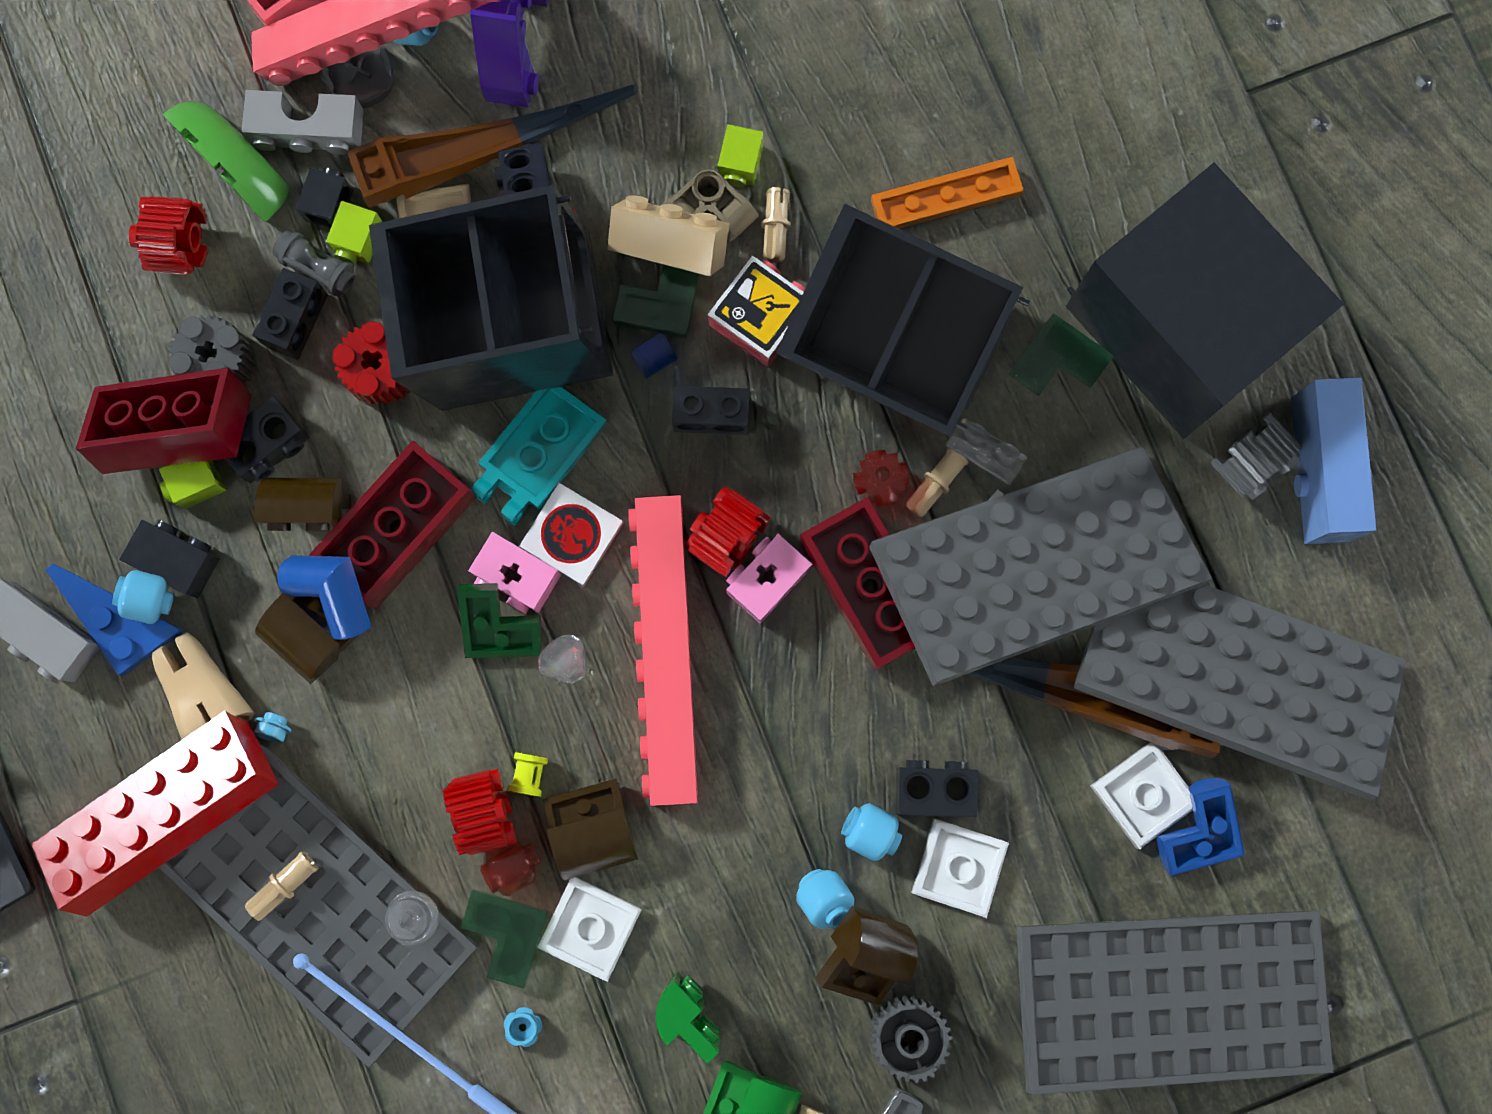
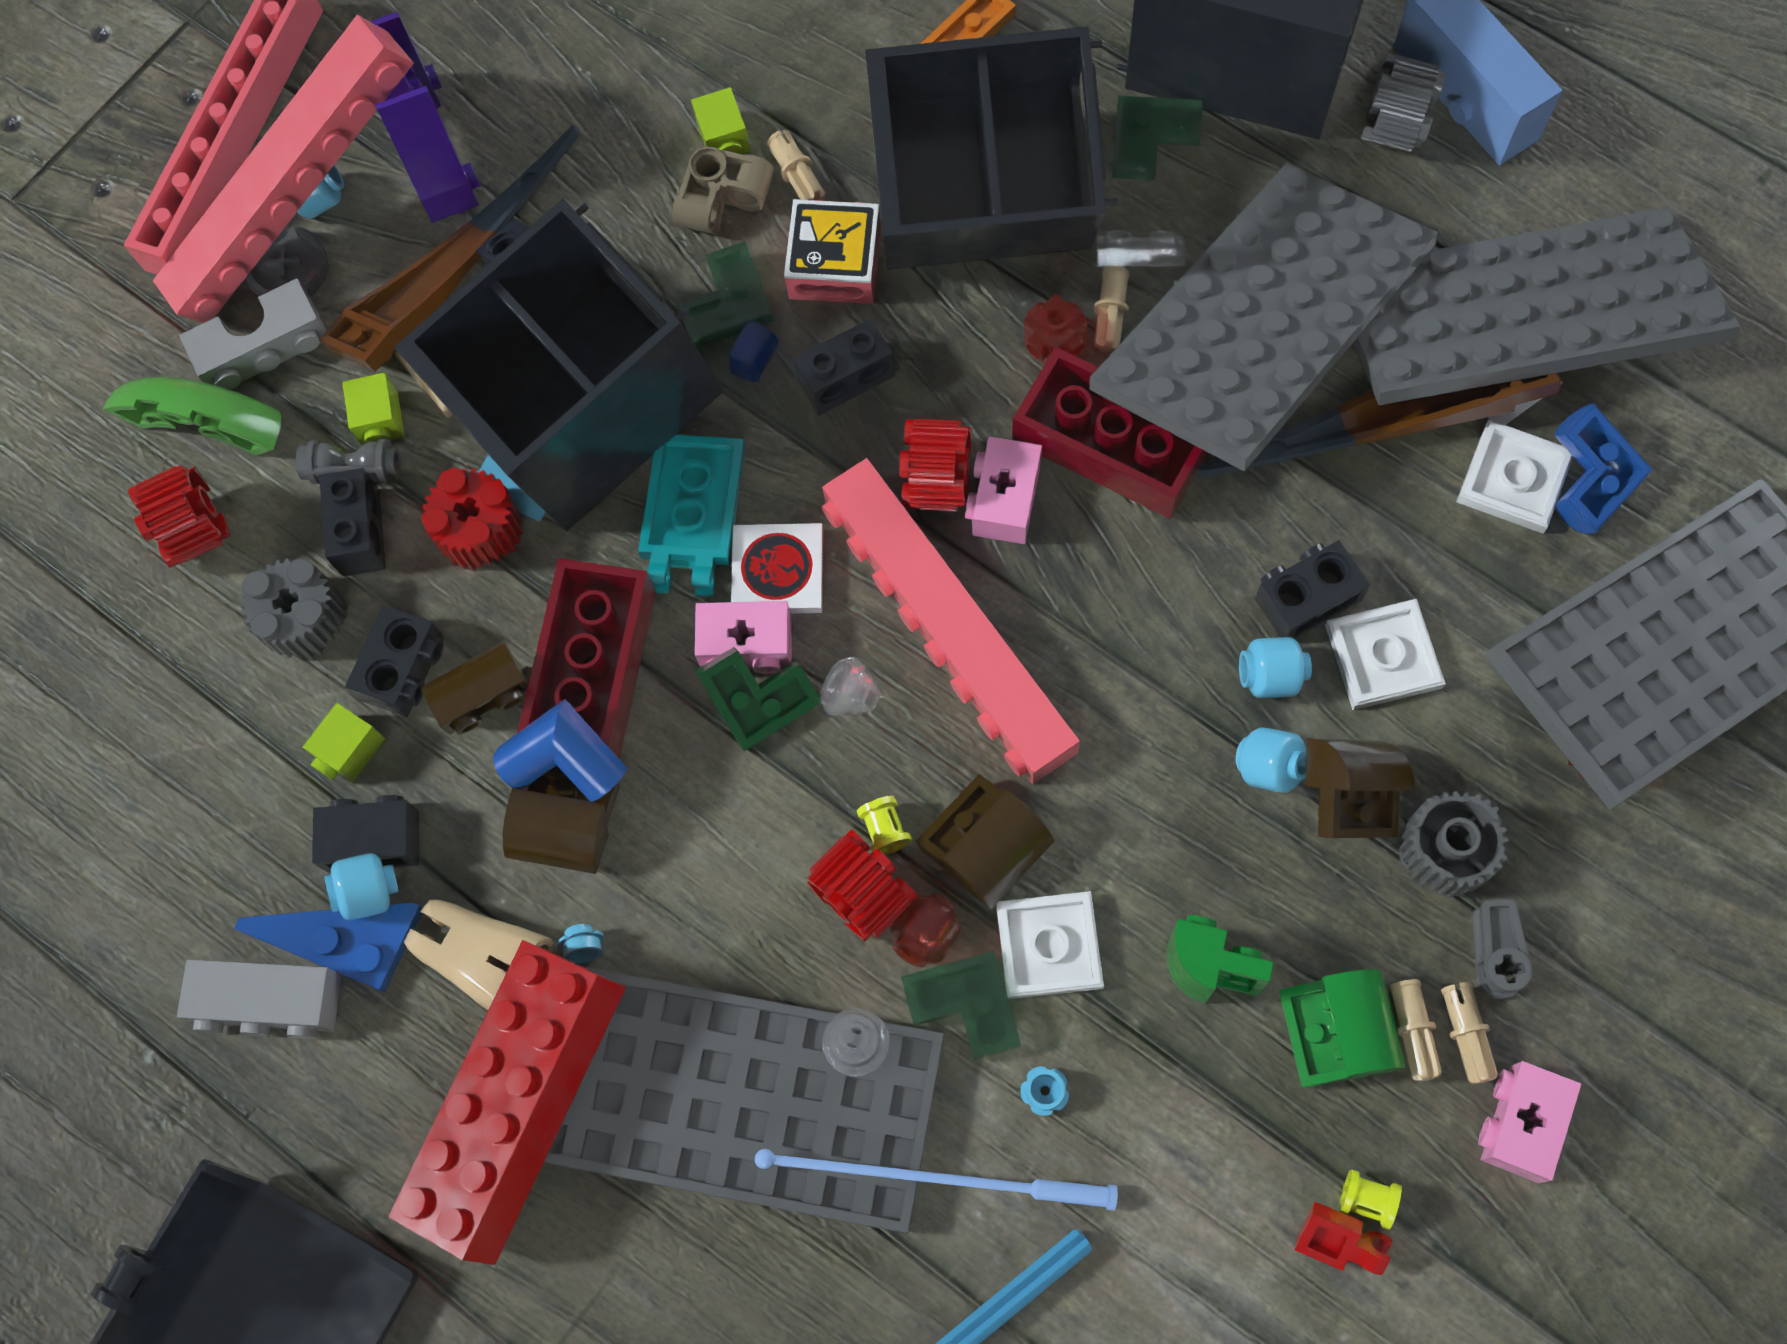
camera: 25 degrees left, 10 degrees down
dark red brick [76,367,252,474] -> none
tan axle [245,851,319,921] -> none
black brick [296,168,353,228] -> none
tan brick [607,196,729,276] -> none

